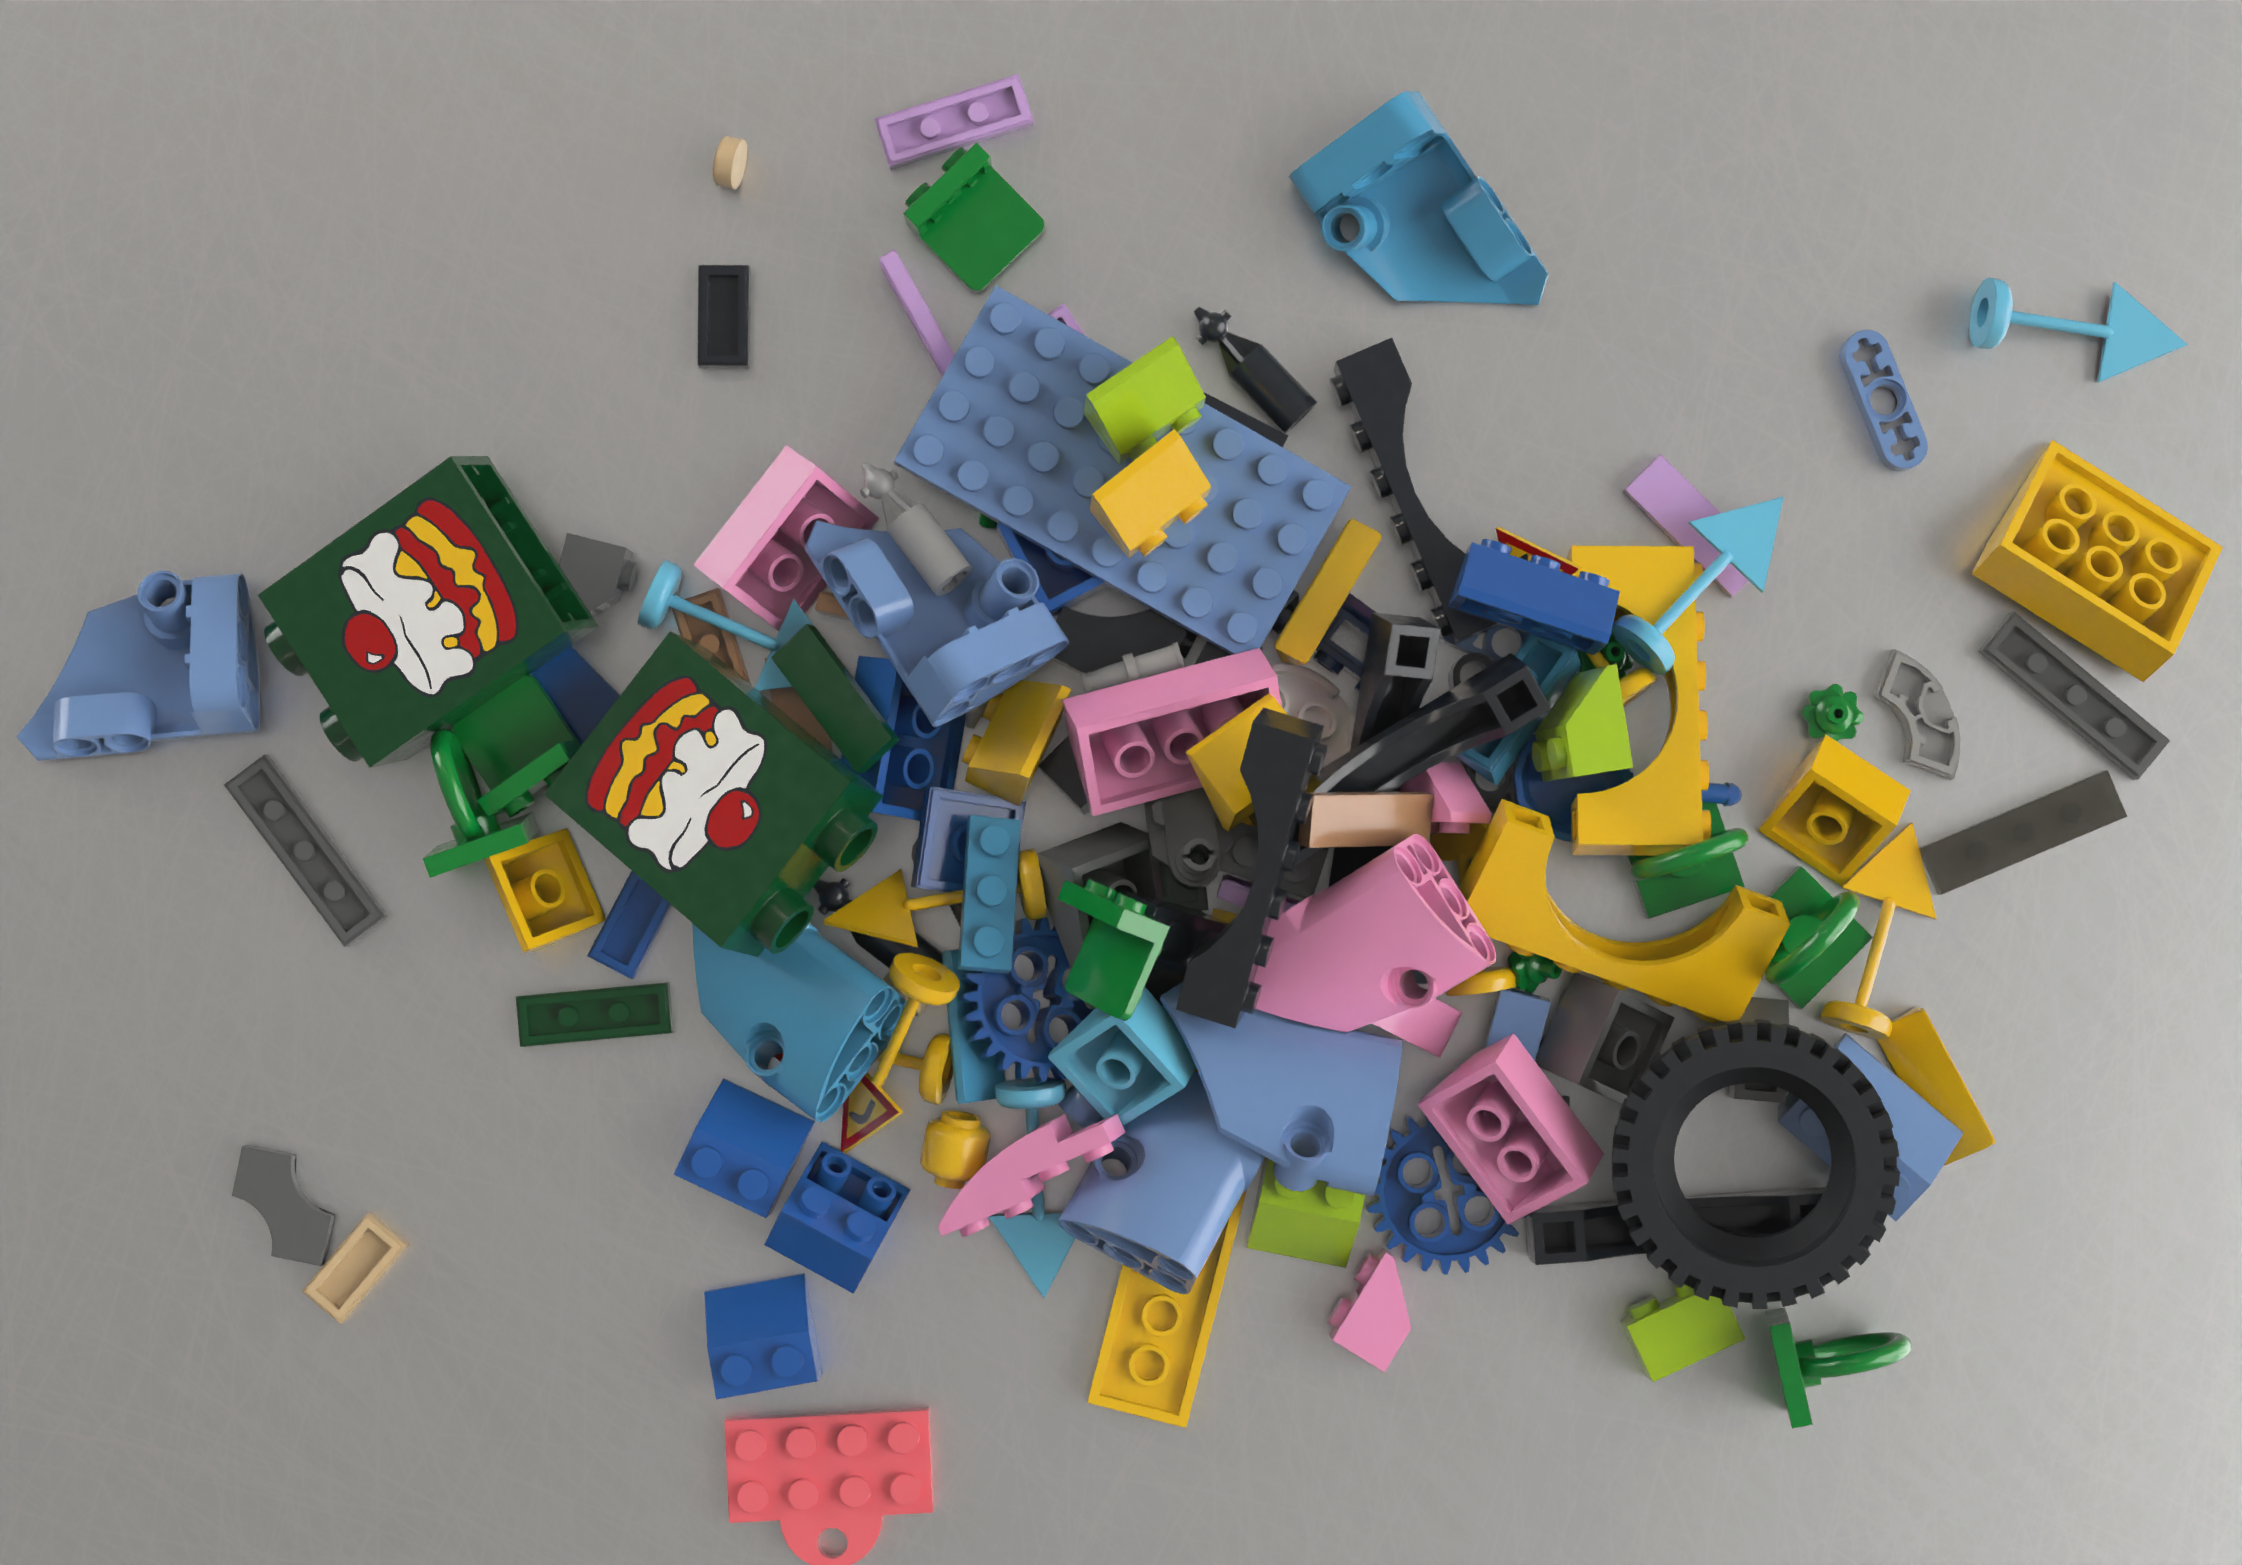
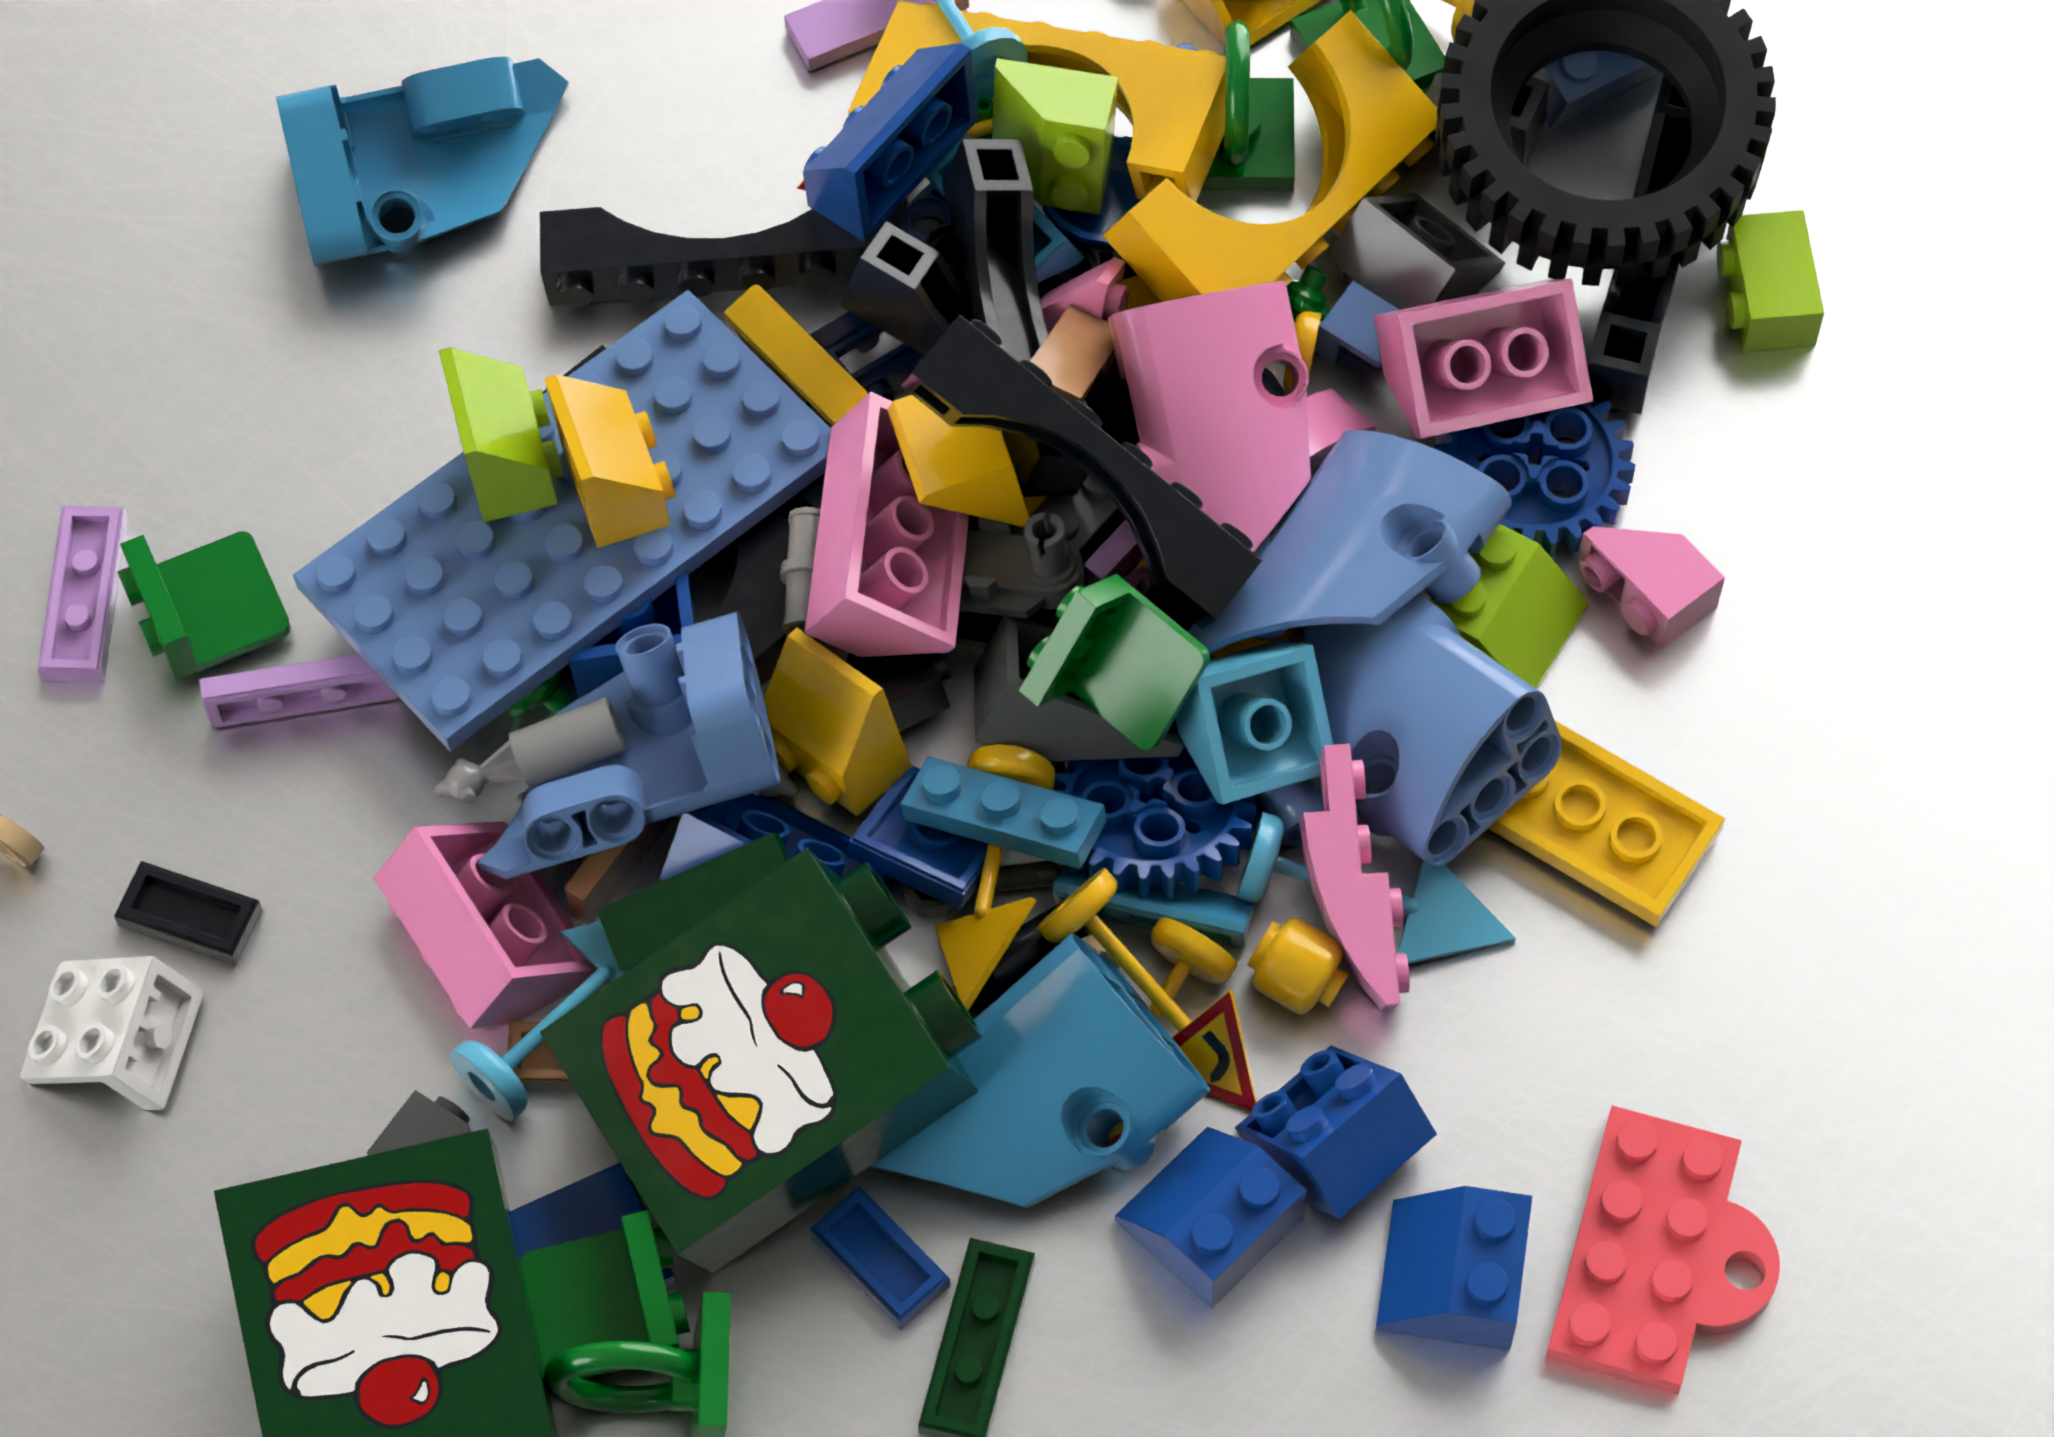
camera: 65 degrees left, 25 degrees down
yellow slope [484,828,606,953] -> none
black wheel [1194,307,1318,434] -> none
green tile [1765,1307,1912,1429] -> none
none -> white bracket [20,956,205,1110]

